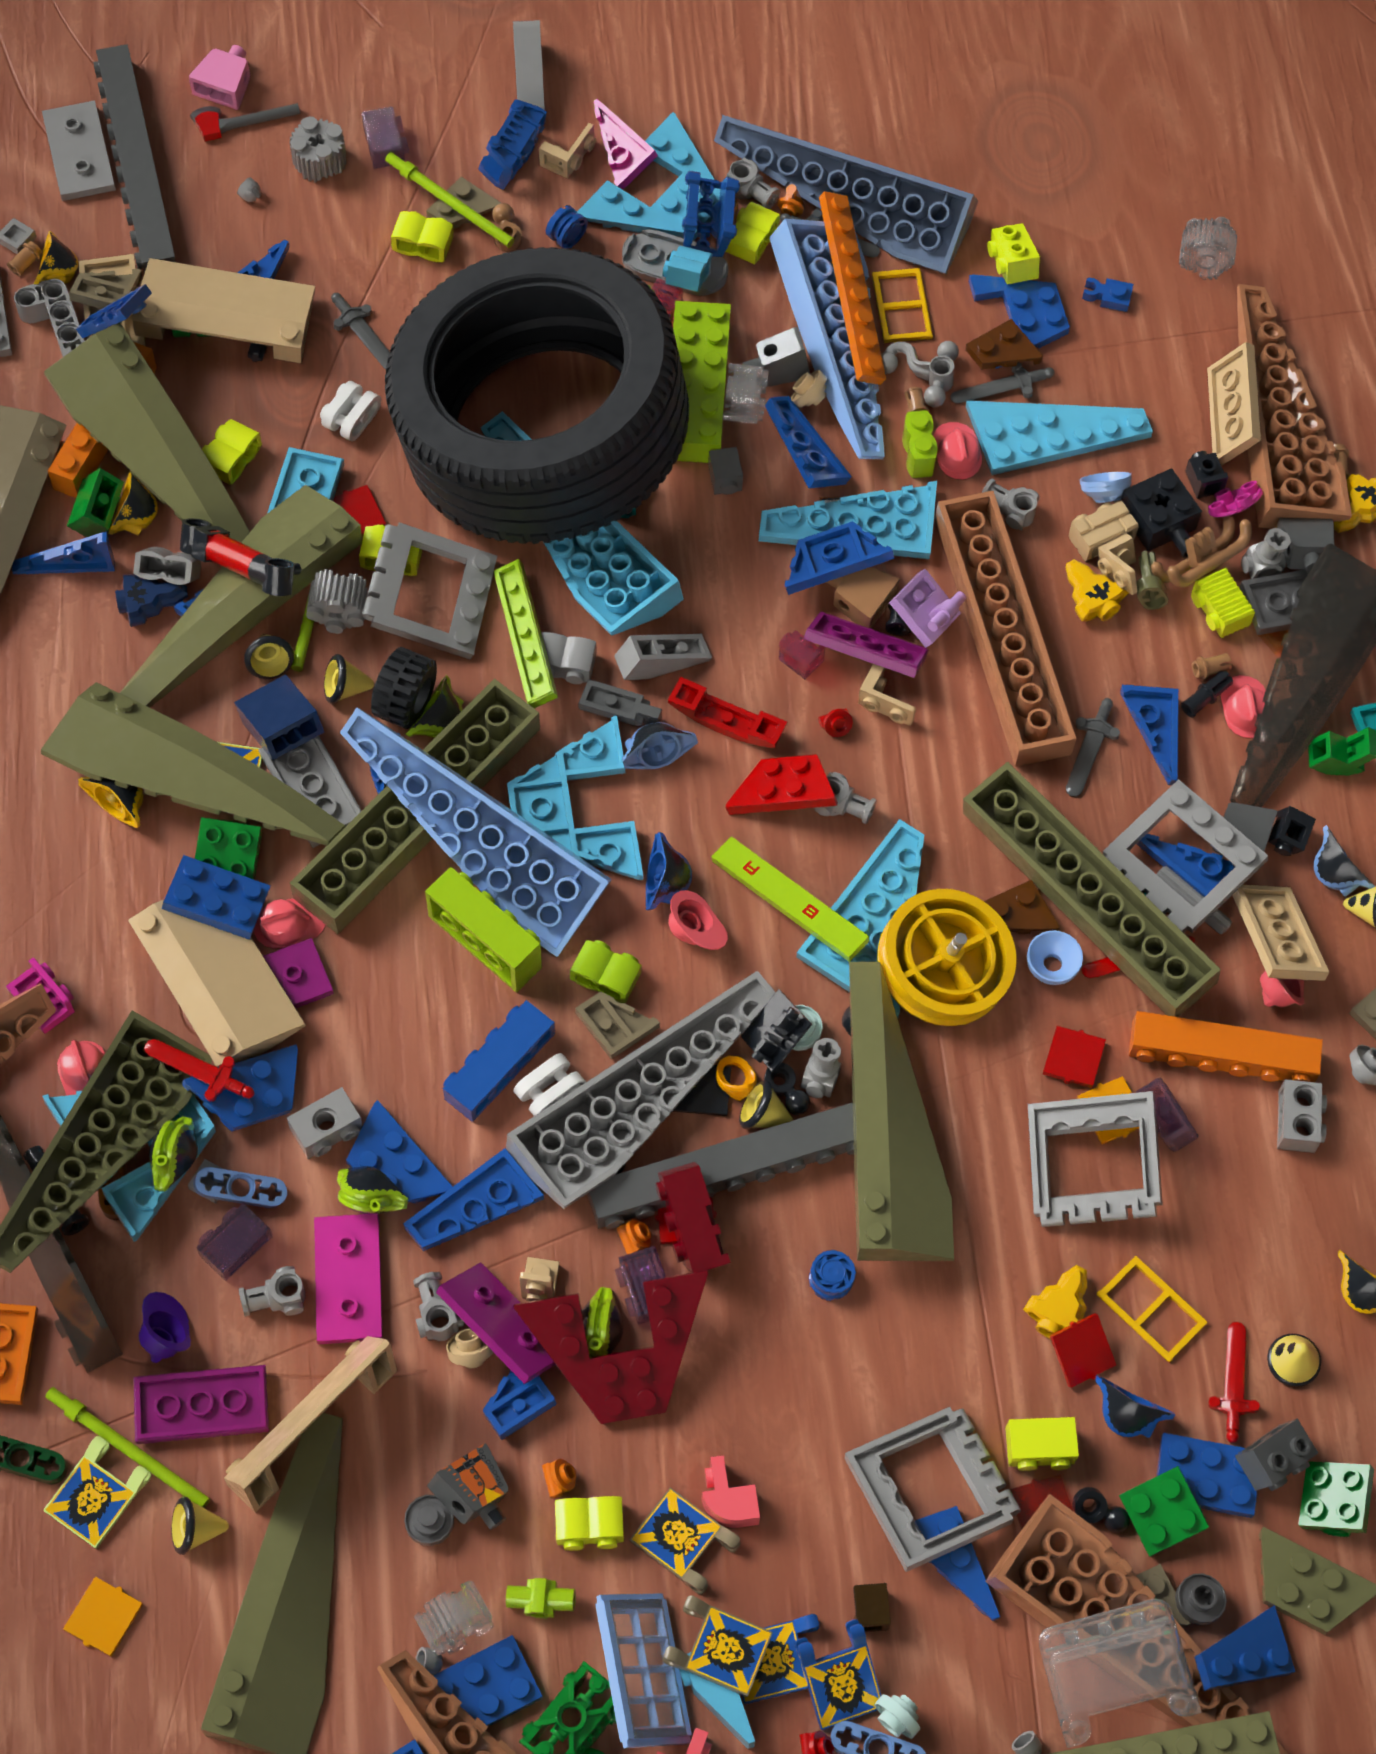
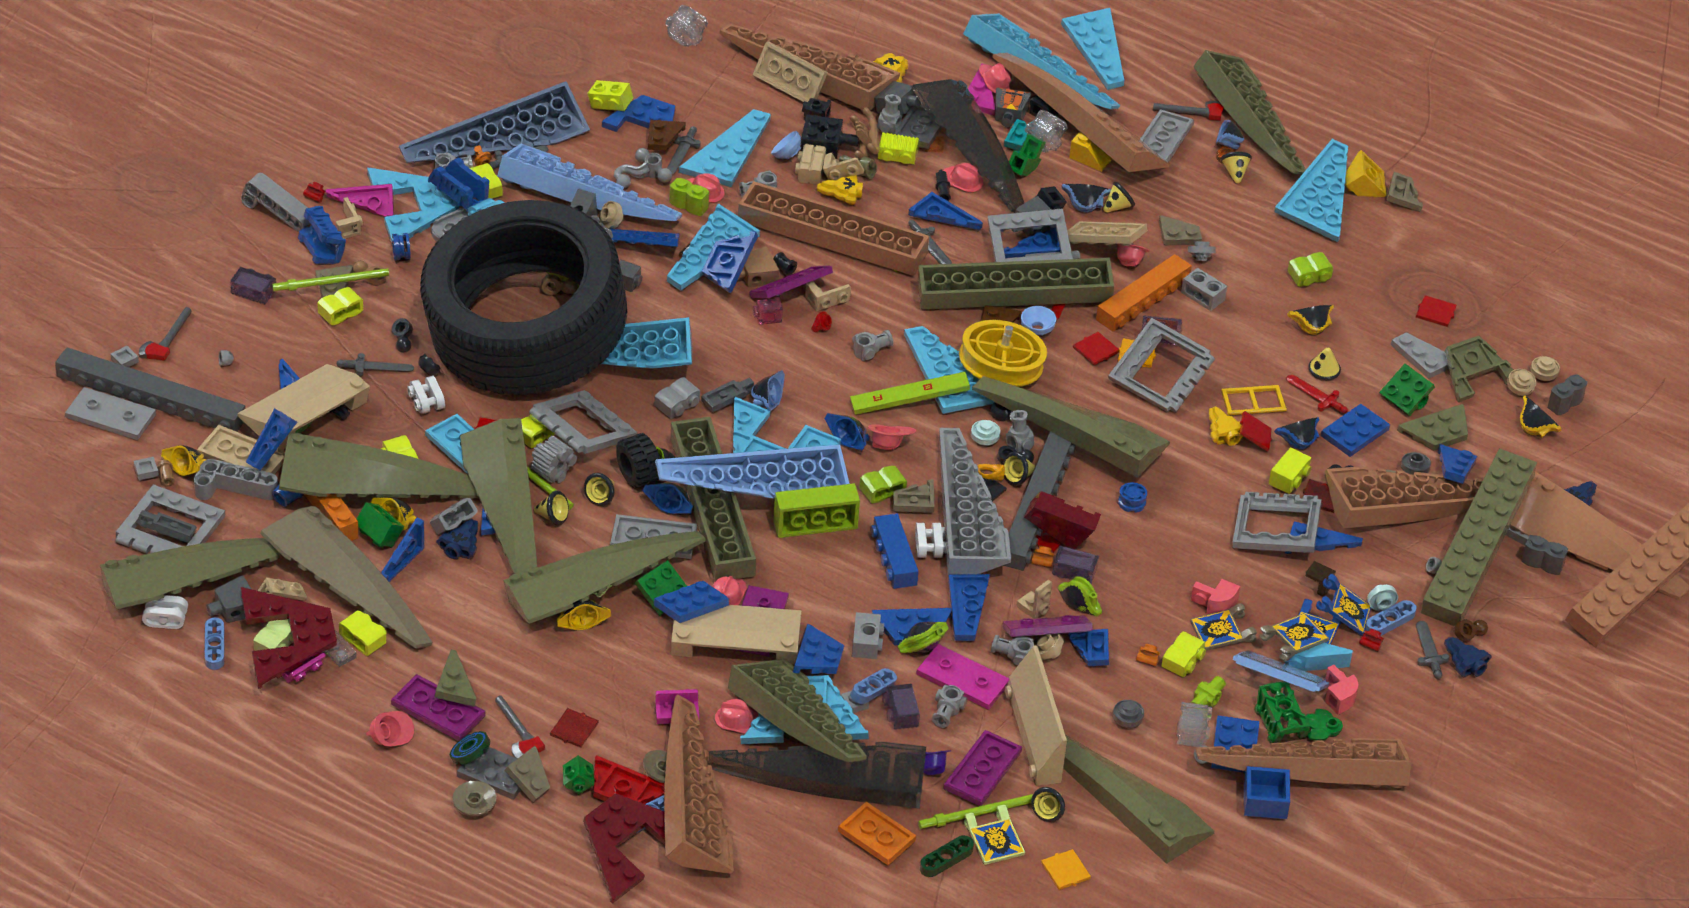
camera: 55 degrees left, 20 degrees down
dark tan wing [69,269,142,309] -> none
red sword [144,1039,254,1102] -> none
lime hat [149,1116,198,1192] -> none
black piece [179,518,302,596] -> none
bright pink torso [189,45,250,110] -> none
dark blue brick [234,674,325,760] -> none
light grey brick [290,116,346,183] -> none
torso [427,1443,509,1530] -> none
lime tile [494,559,558,709] -> none
dark red wing [514,1270,708,1424] -> none
light grey slope [614,634,712,680] -> none
red slope [668,677,787,748] -> none
red wing [725,754,838,815] -> none
black hinge [741,989,812,1073] -> none
orange plate [819,191,886,385] -> none
yellow window [872,268,933,343] -> none
lavender plate [889,569,966,648] -> none
medium nougat pin [904,387,930,413] -> none
clear windscreen [1038,1599,1202,1748] -> none
blue plate [1082,278,1134,312] -> none
green plate [1119,1466,1210,1557] -> none
medium nougat pin [1192,653,1232,680] -> none
dark pink dish [1208,481,1263,517] -> none
dark grey brick [1235,1418,1318,1491] -> none
none -> light grey plate [111,346,139,367]
none -> red plate [303,182,326,203]

